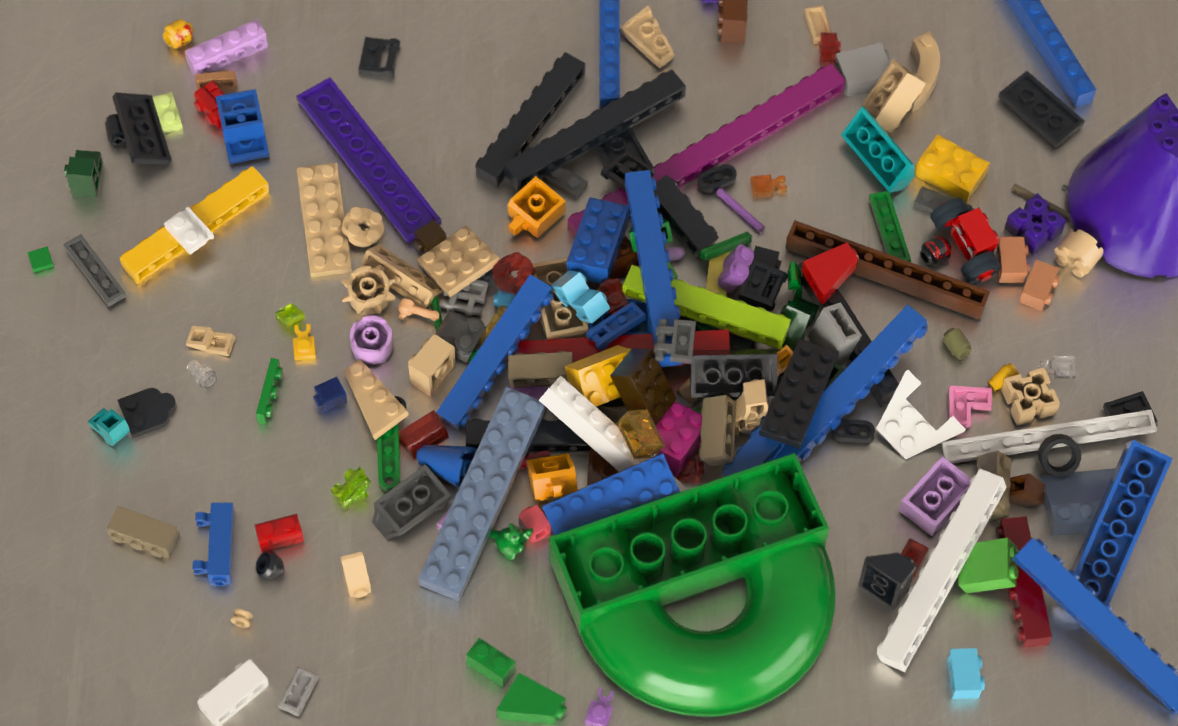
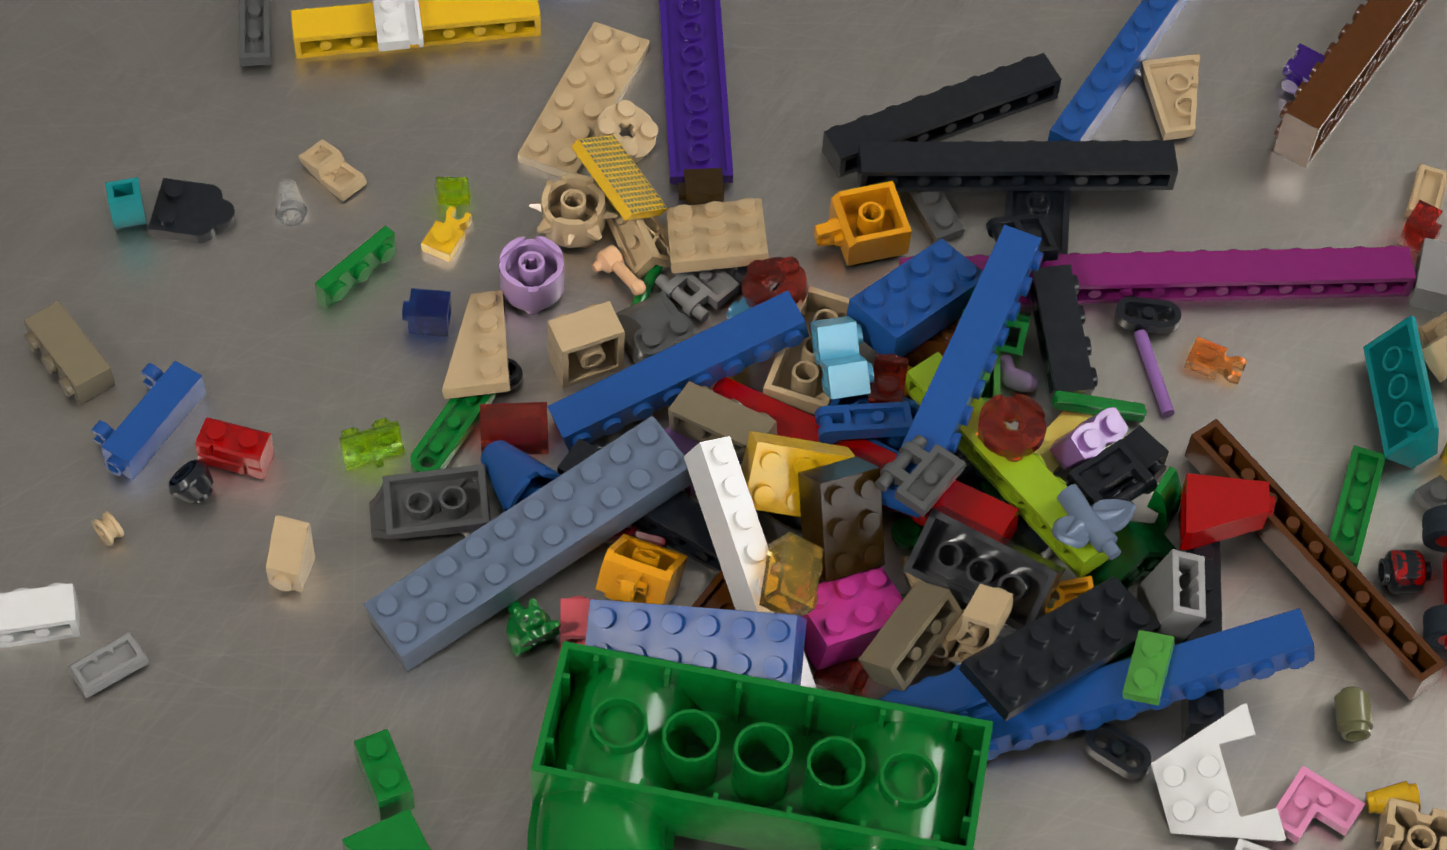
camera: 30 degrees right, 5 degrees down
none -> yellow tile [571,135,668,221]
none -> green plate [891,516,924,550]
none -> clear red plate [977,393,1047,462]
none -> sand blue plant [1052,484,1136,560]
none -> bright green plate [1122,630,1175,706]

